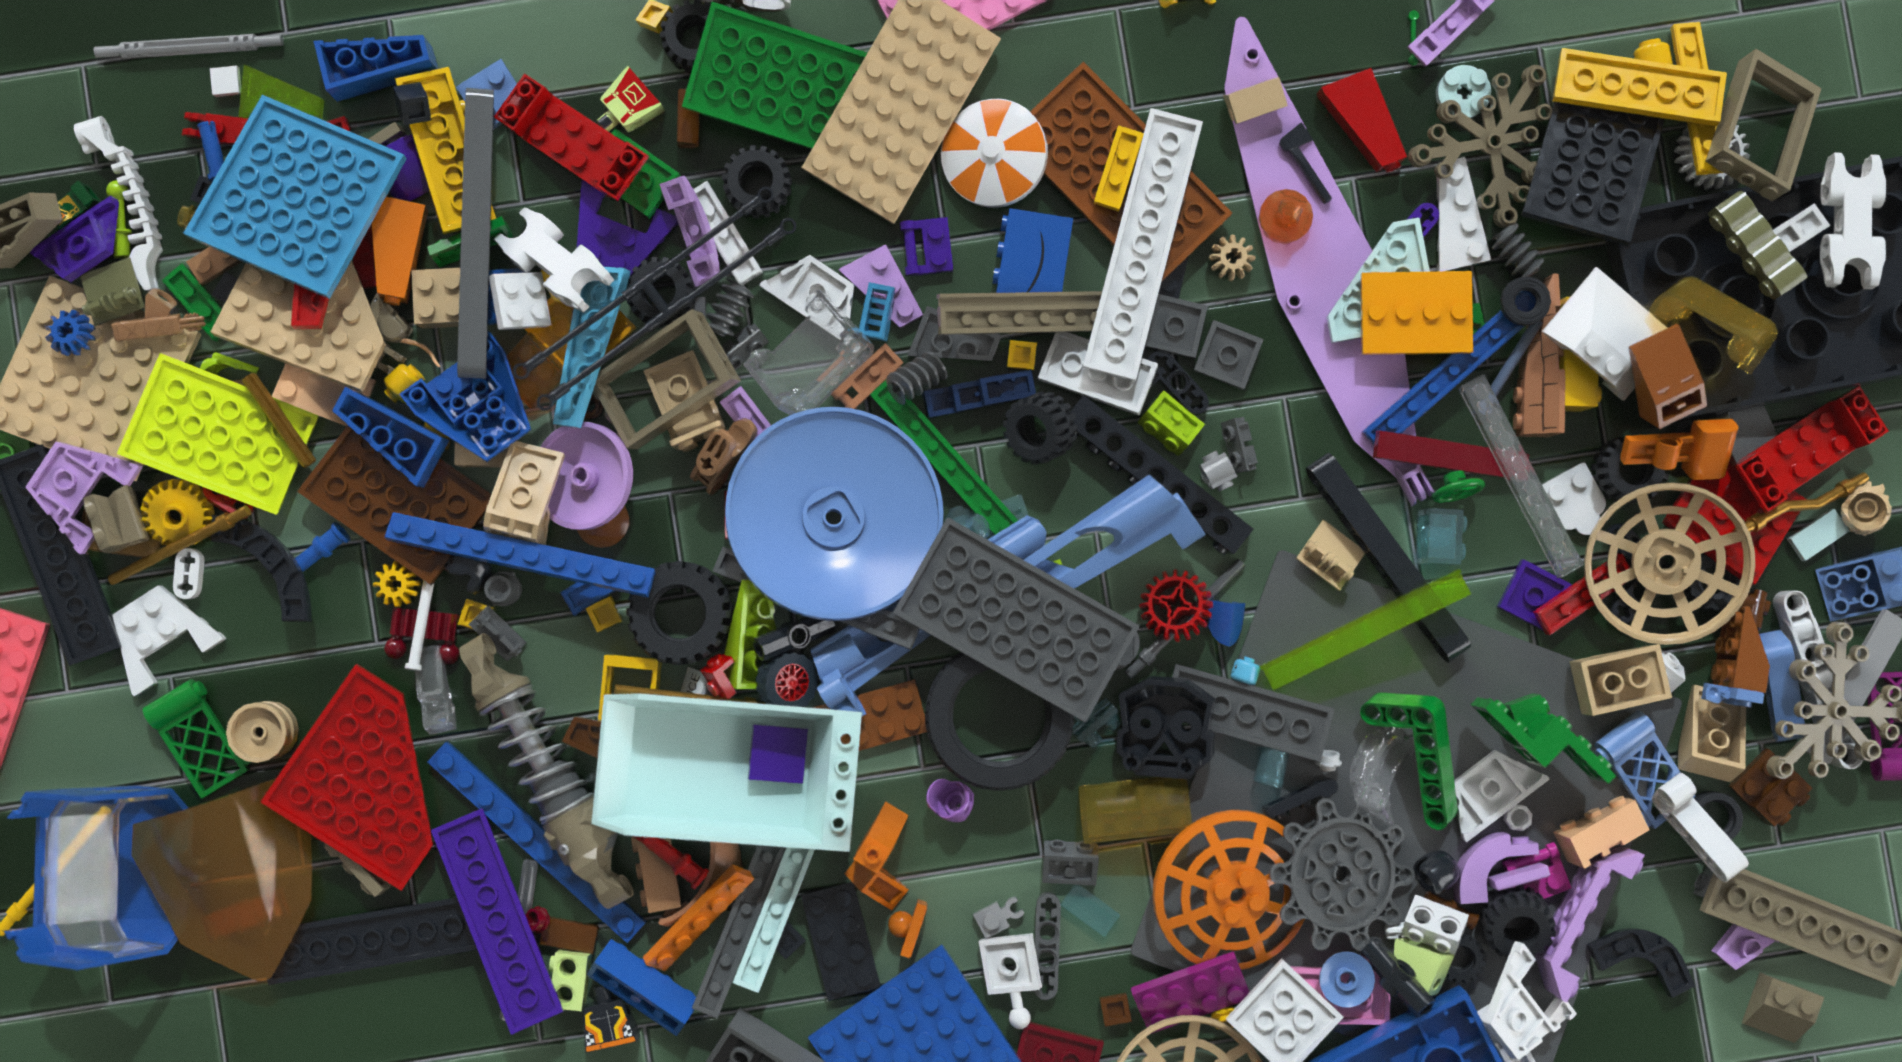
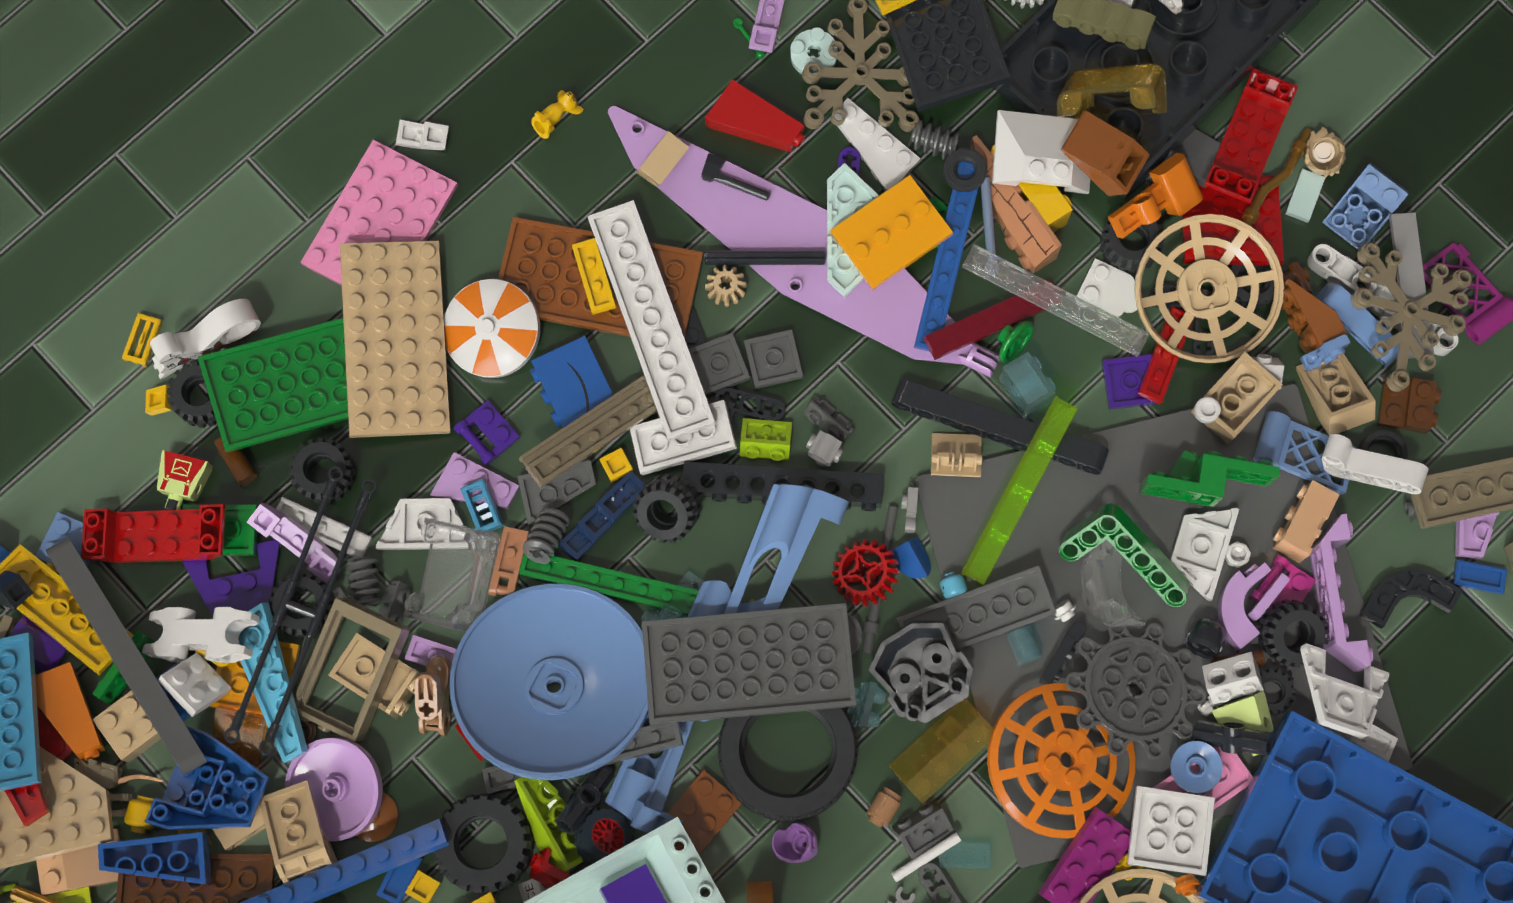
camera: 30 degrees left, 10 degrees down
clear orange tile [1258,189,1313,244] -> none
none -> black axle [704,250,826,265]
none -> medium nougat brick [866,787,902,827]
none -> white bar [891,832,962,882]
none -> light grey plate [901,487,918,533]
none -> white tile [1194,397,1221,423]
none -> blue tile [1452,560,1507,595]

